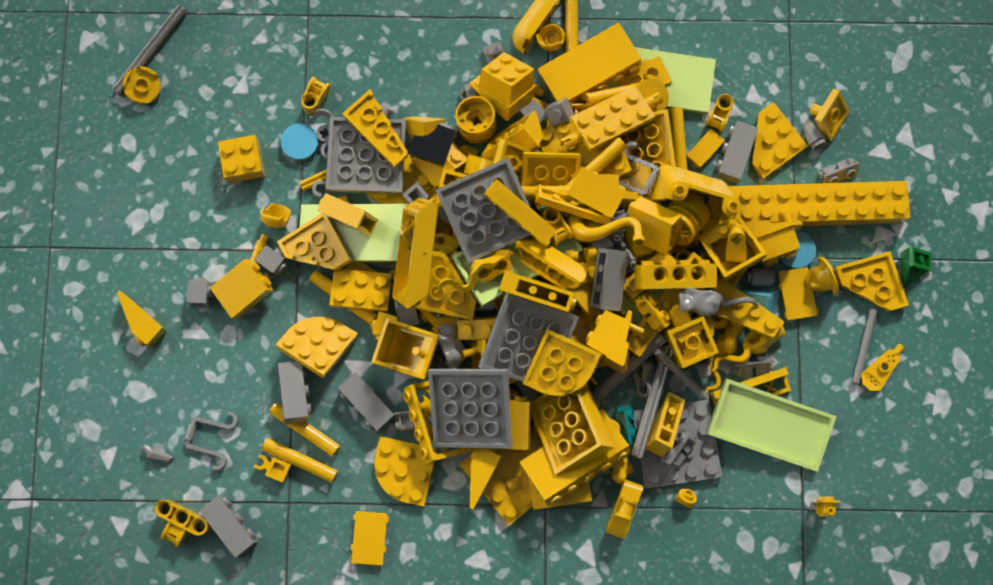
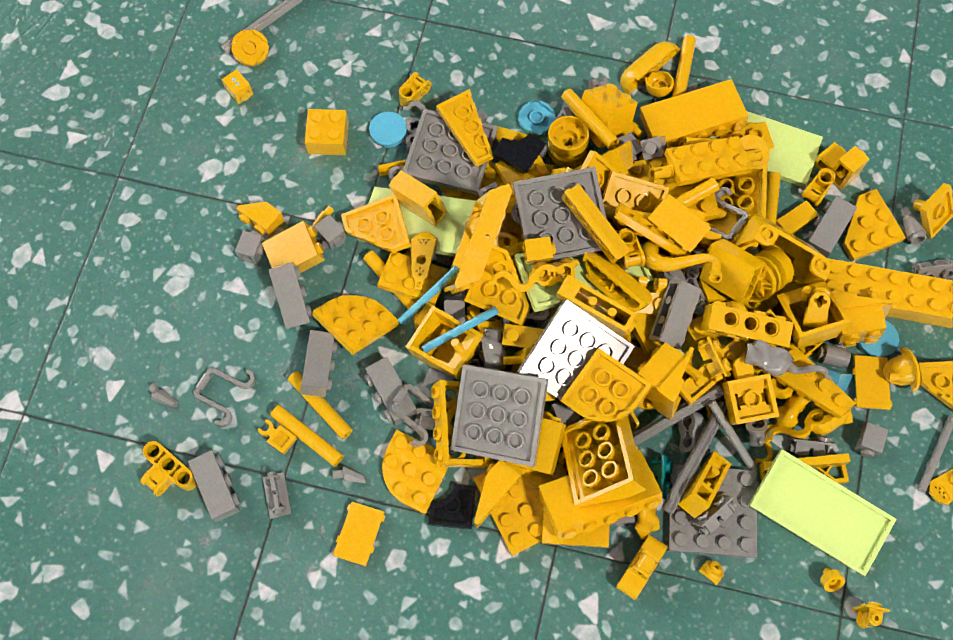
camera: 15 degrees right, 10 degrees down
yellow slope [117,290,167,347] -> none
yellow hair [260,203,291,229] -> none
none -> yellow brick [221,69,253,105]
none -> yellow slope [236,202,285,238]
none -> light grey hinge [263,471,292,519]
none -> light grey brick [269,262,312,329]
none -> light grey bar [333,466,366,483]
none -> light grey piece [390,384,450,447]
none -> medium azure bar [398,265,460,325]
none -> yellow piece [411,232,437,290]
none -> medium azure bar [422,306,499,353]
none -> black tile [428,484,476,530]
none -> medium azure tile [518,101,556,137]
none -> yellow brick [522,237,556,265]
none -> yellow piece [561,89,619,150]
none -> yellow brick [814,142,870,190]
none -> yellow tile [820,568,845,592]
none -> light grey brick [854,422,888,458]

